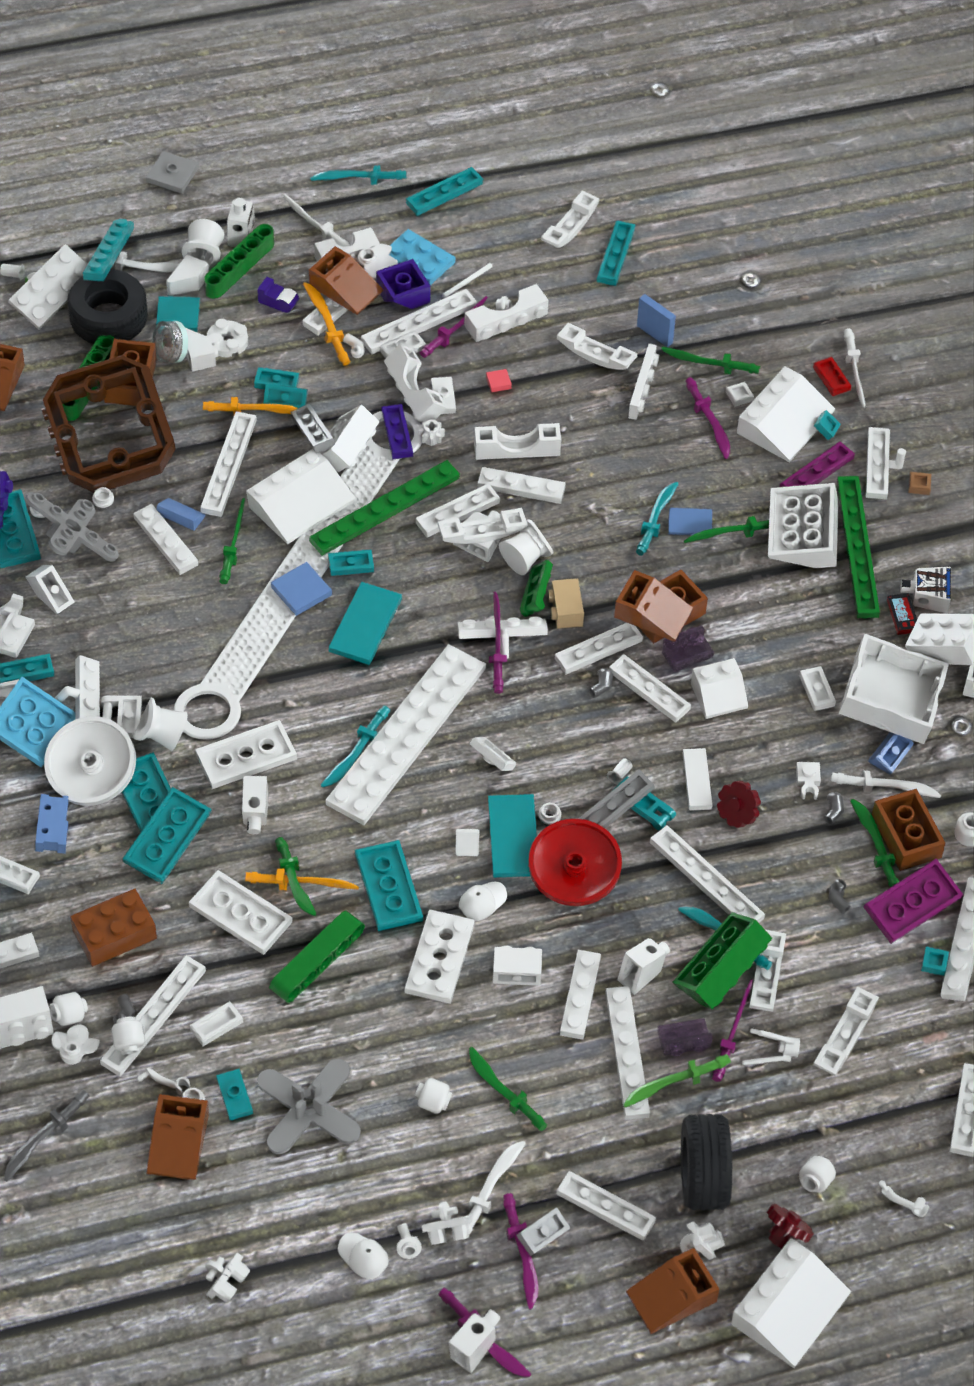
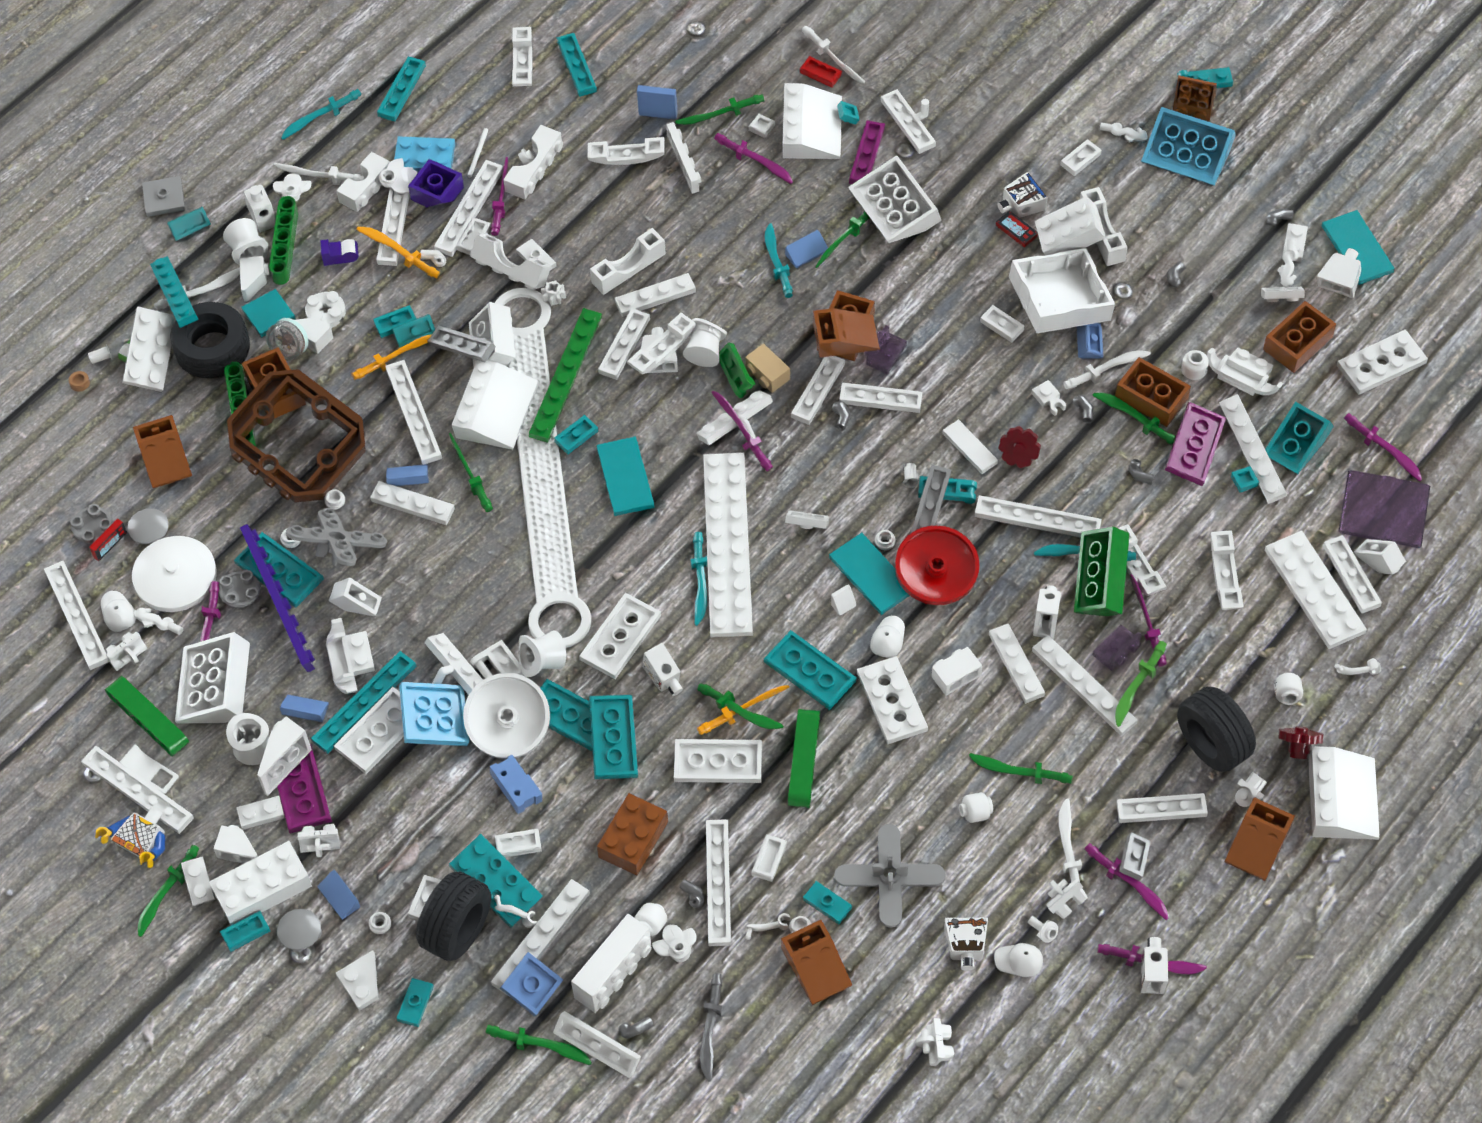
camera: 30 degrees left, 5 degrees up
white head [111,1017,145,1054] -> none
medium blue tile [271,562,332,616] -> none
slope [309,246,383,315] -> none
dark purple tile [381,404,413,460] -> none
coral tile [486,369,512,393] -> none
white slope [691,658,748,719] -> none
white plant [742,1028,800,1065] -> none
green plate [837,476,880,618] -> none
medium nougat tile [908,472,931,495] -> none
none -> teal plate [167,206,211,241]
none -> white plate [273,173,311,201]
none -> white torso [944,918,988,971]
none -> white plate [1265,531,1367,649]

